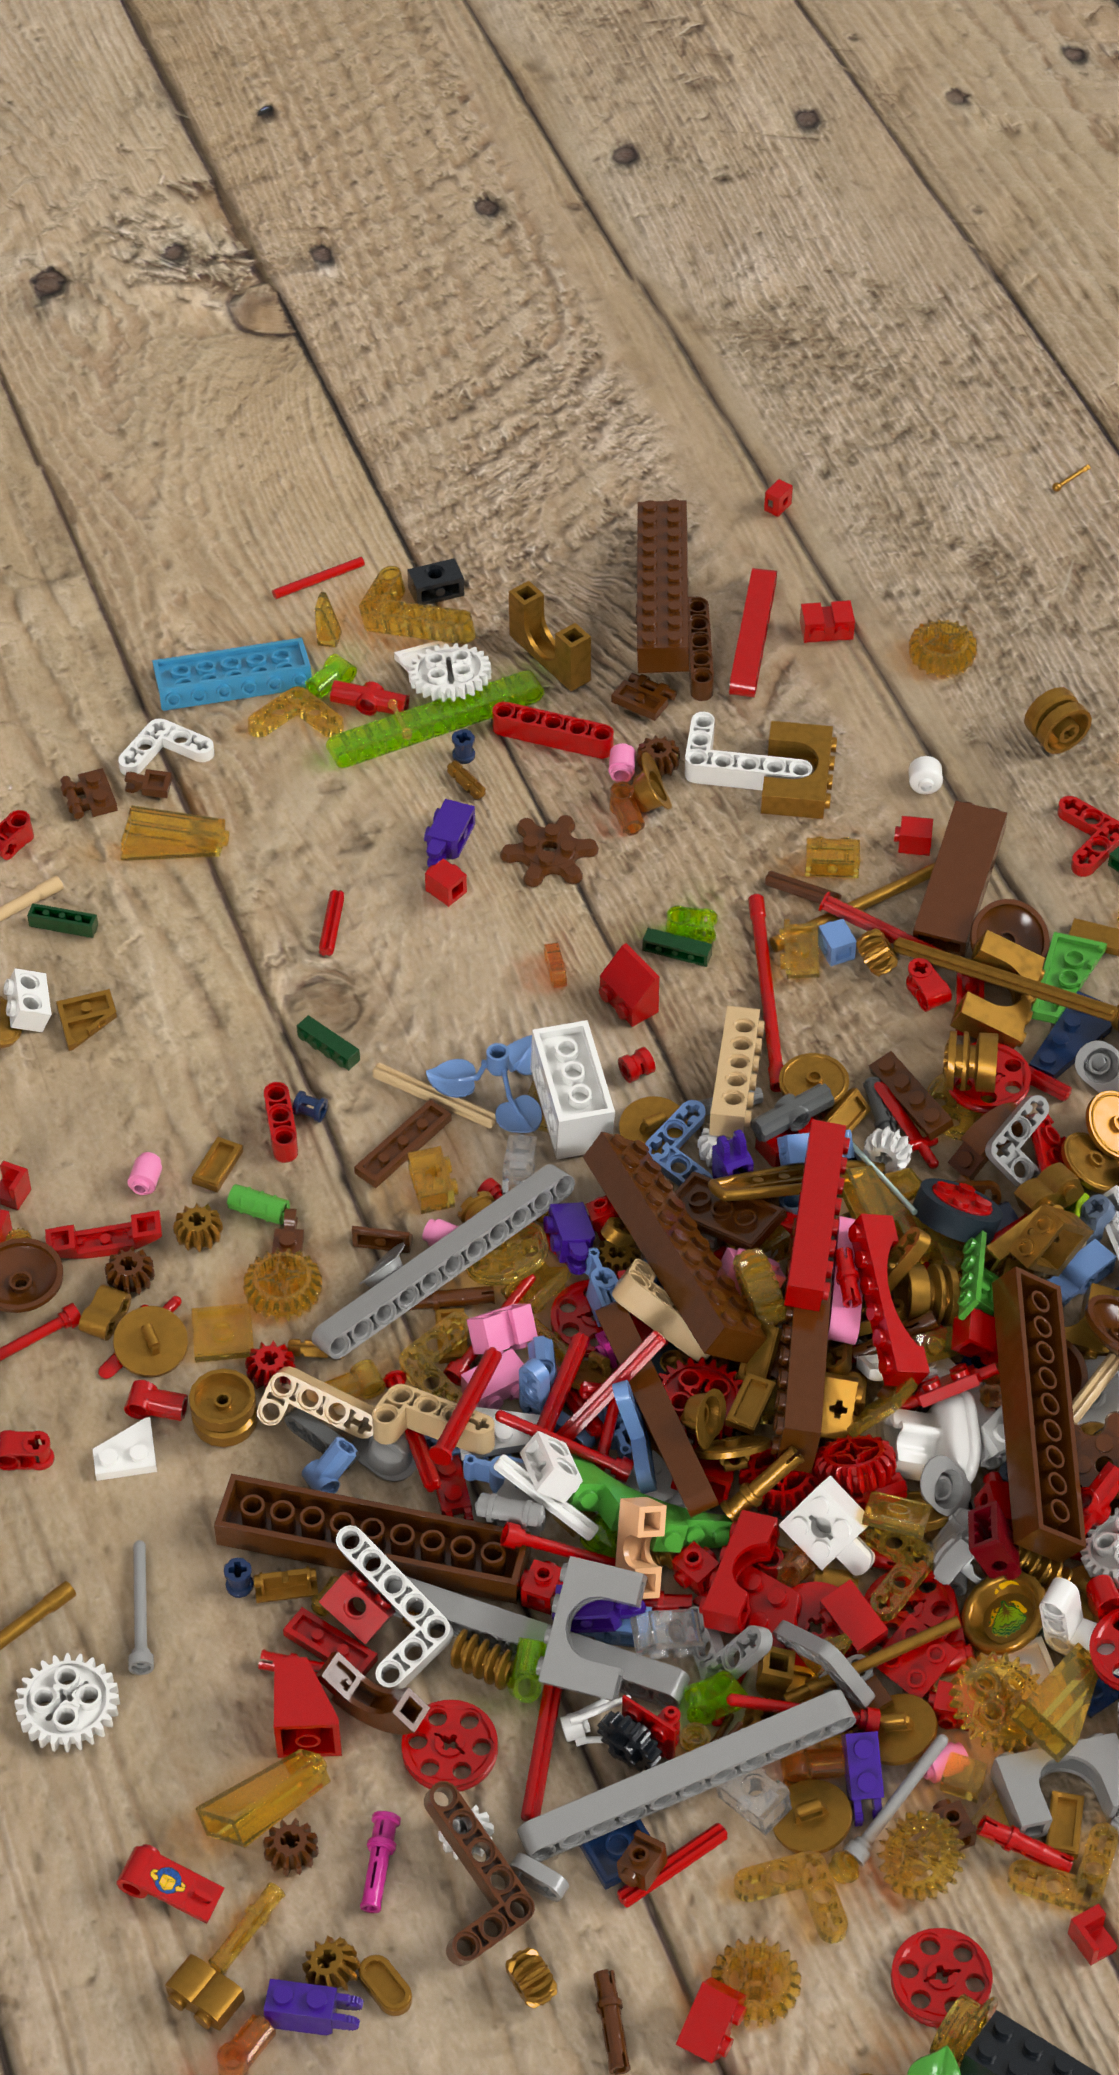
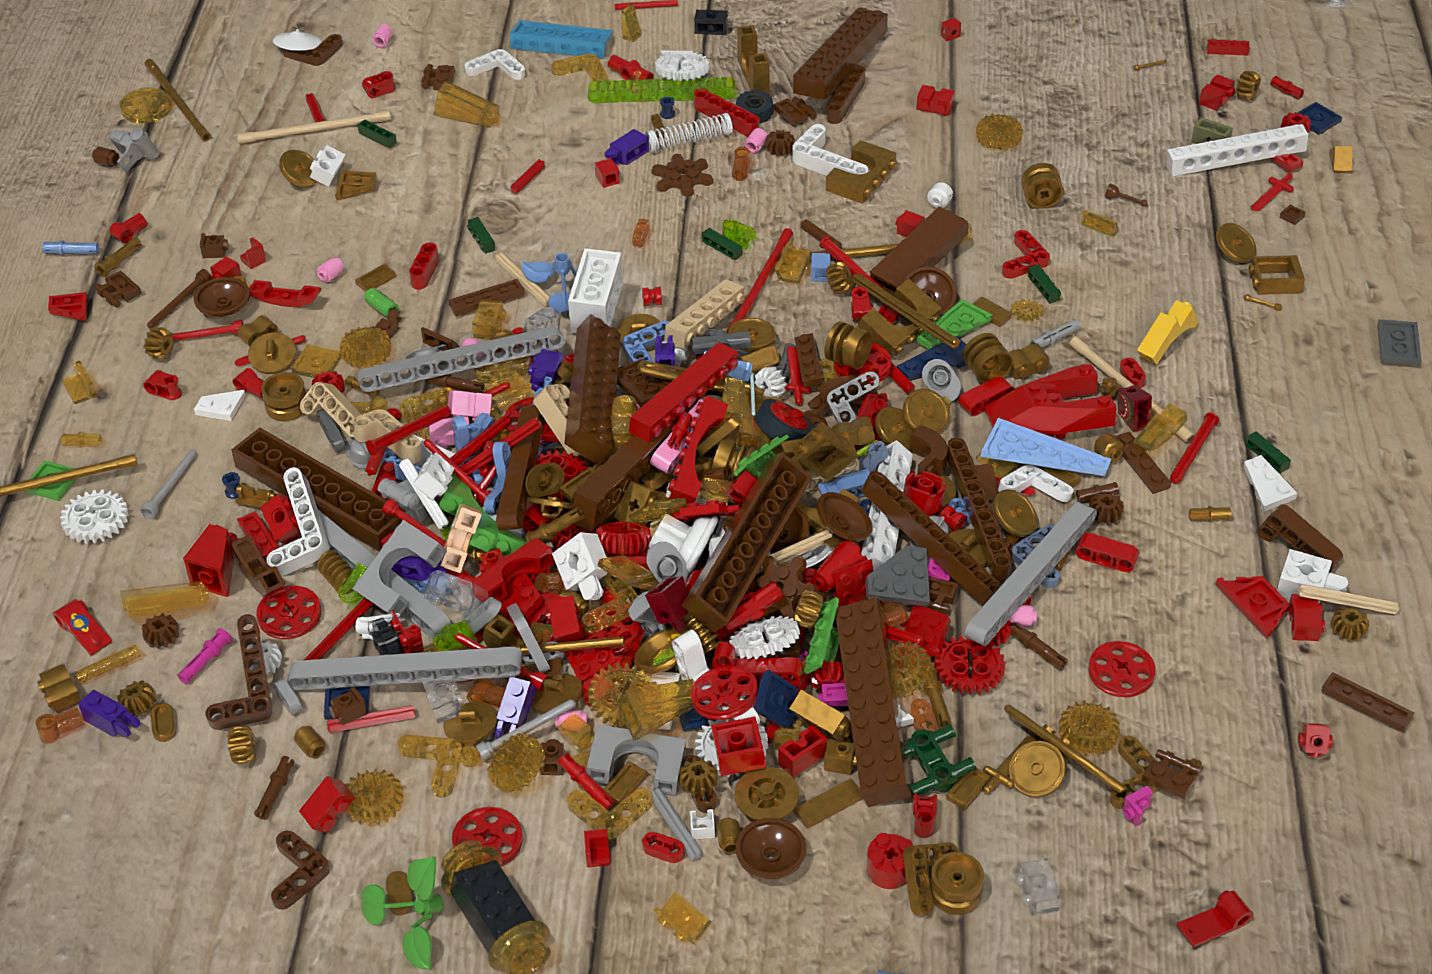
camera: 25 degrees right, 5 degrees down
reddish brown gear [105,1247,155,1296] -> none
reddish brown plate [124,769,172,798] -> none
pearl gold gear [173,1202,223,1253] -> none
dark blue bush [292,1091,328,1123] -> none
medium blue piece [301,1437,357,1494] -> none
clear neon green piece [305,654,357,699] -> none
clear yellow beam [359,566,476,644] -> none
red slope [598,943,660,1027] -> none
pearl gold piece [632,752,672,812] -> none
red beam [729,568,777,698] -> none
clear yellow brick [805,836,860,878] -> none
none -> pearl gold brick [294,726,326,758]
none -> white piece [645,113,733,153]
none -> black wheel [736,90,773,124]

